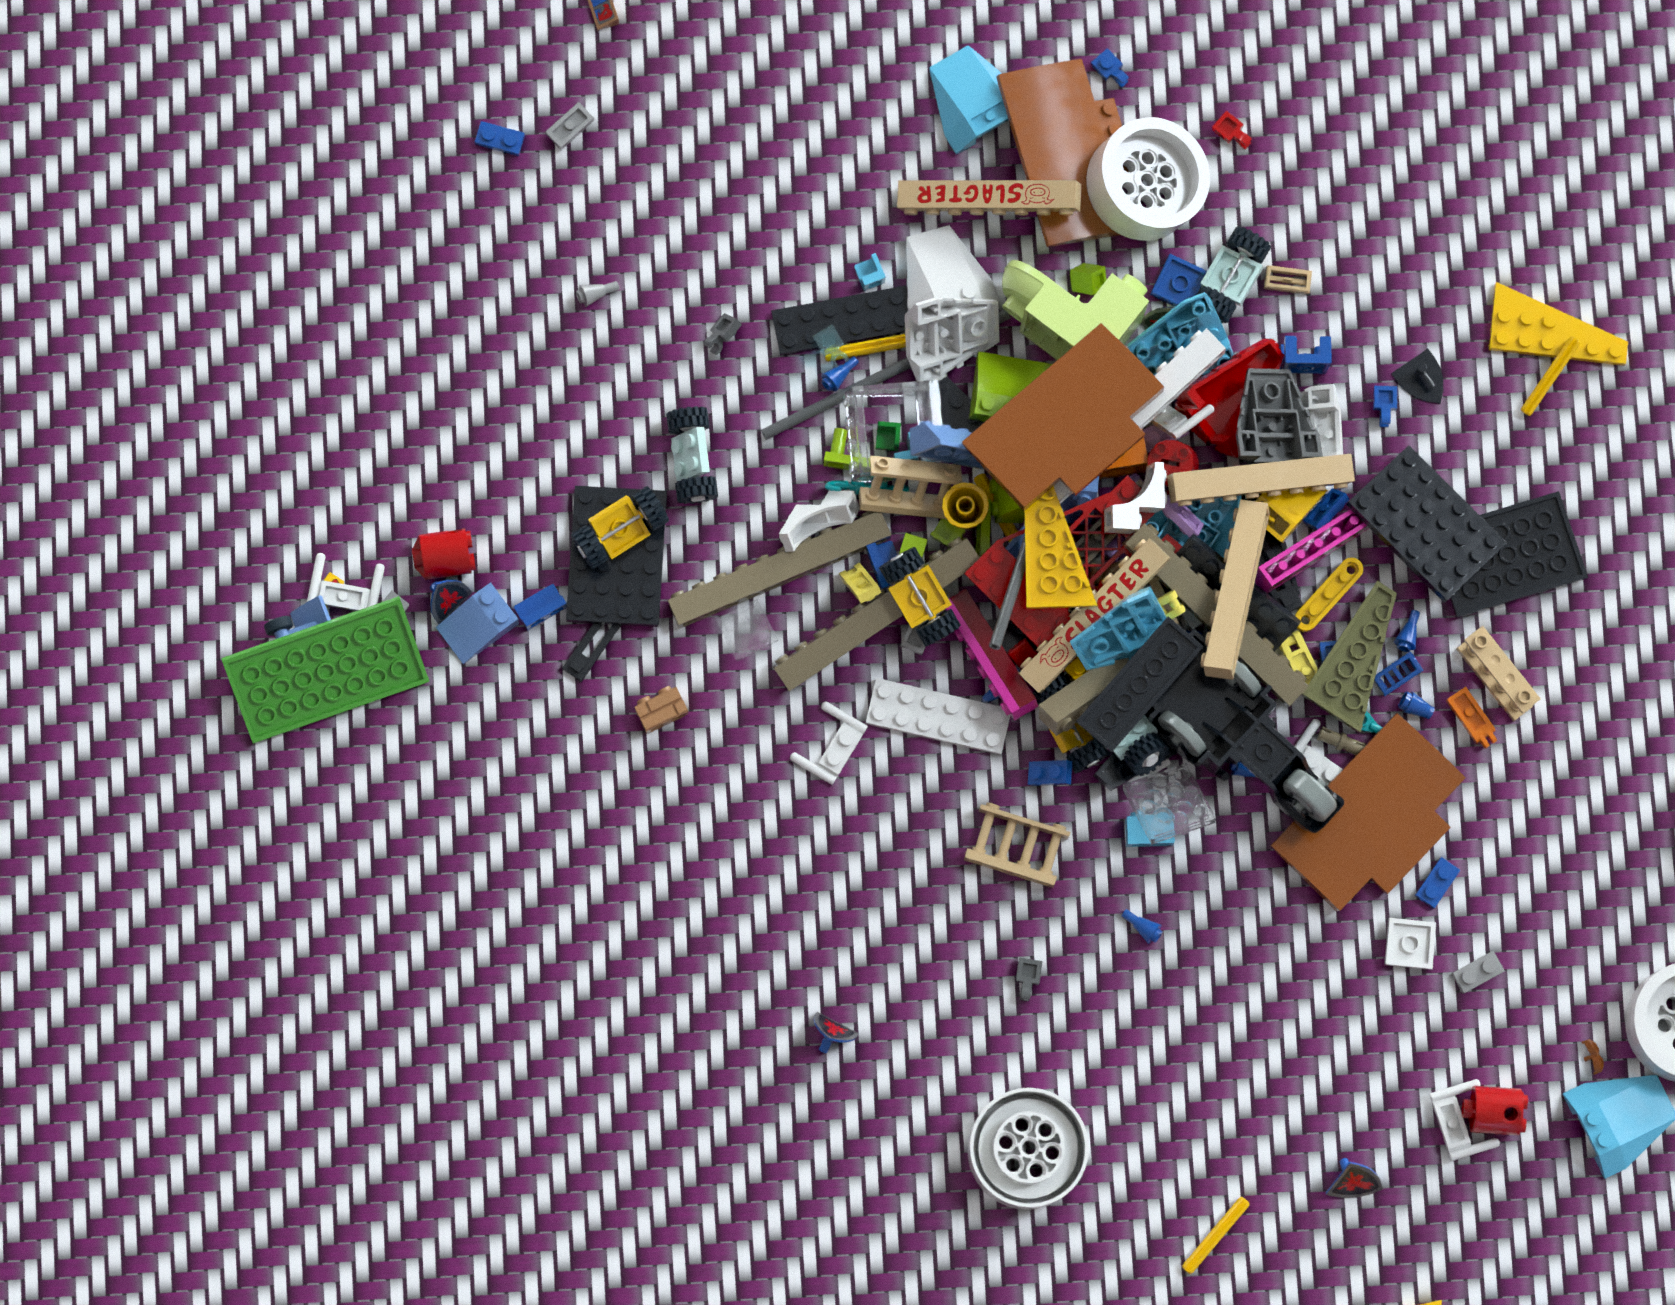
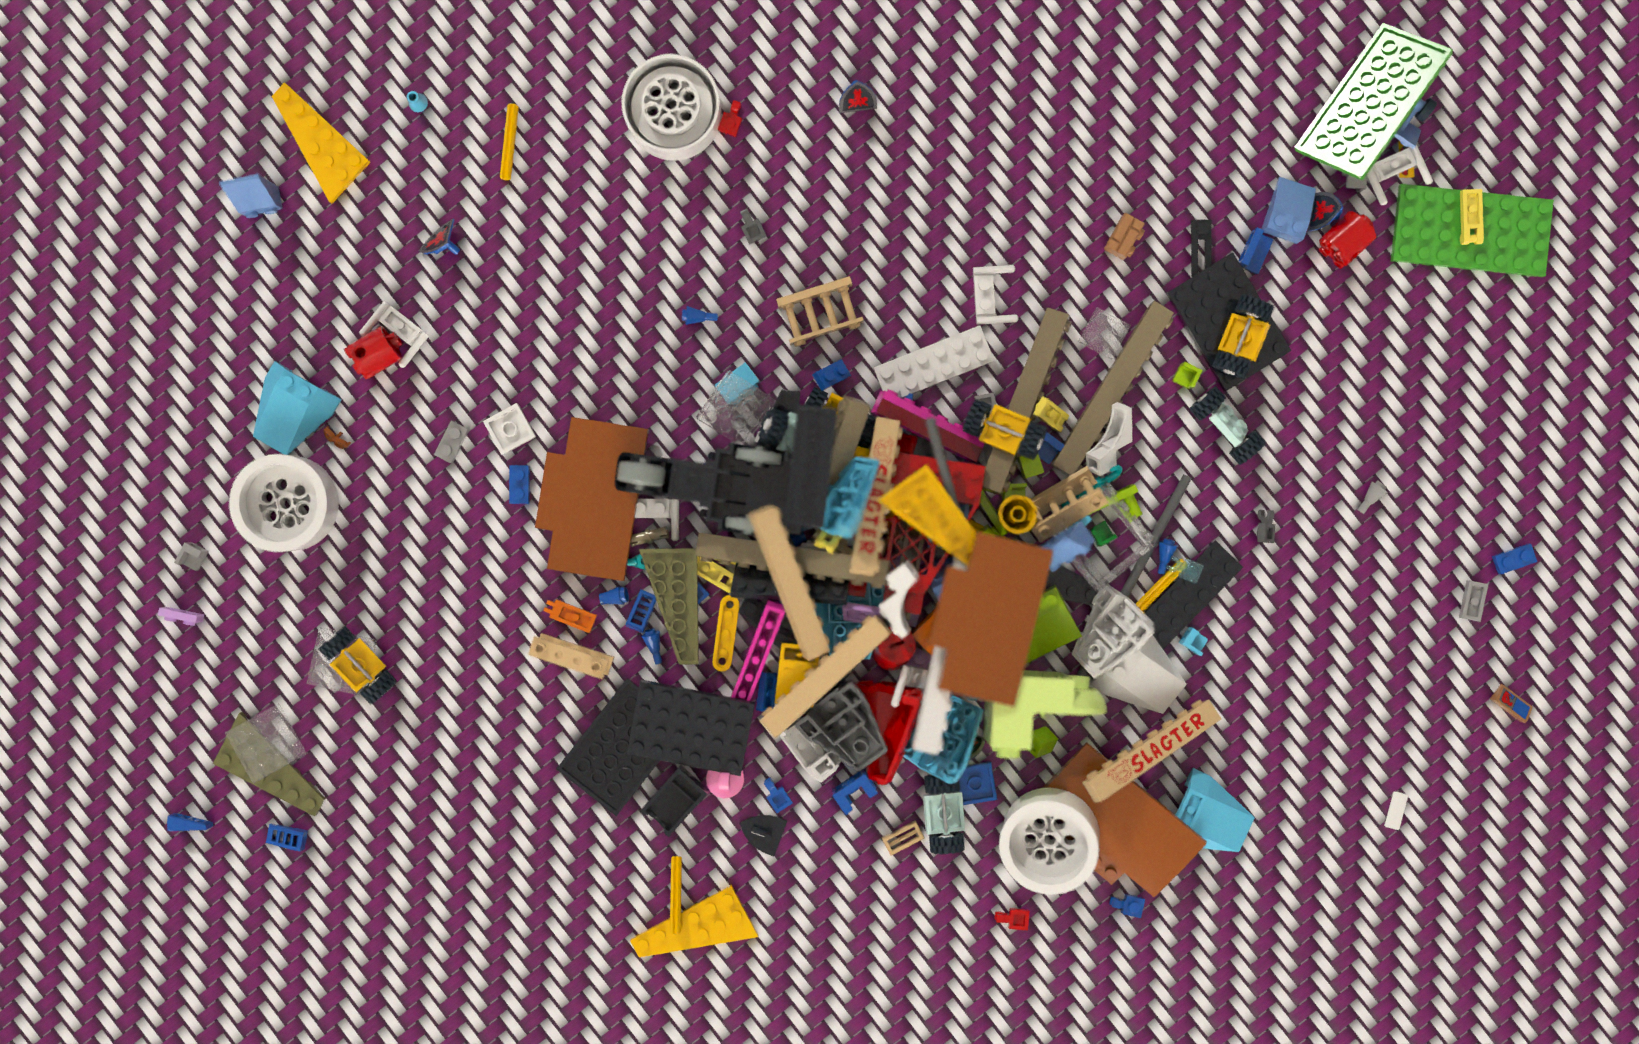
camera: 155 degrees right, 10 degrees up
none -> black piece [640,765,709,837]
none -> bright pink tile [706,770,744,798]
none -> red plate [718,100,742,138]
none -> lime panel [1172,362,1203,389]
none -> bright green plate [1391,184,1554,277]
none -> light yellow plate [1460,189,1484,245]

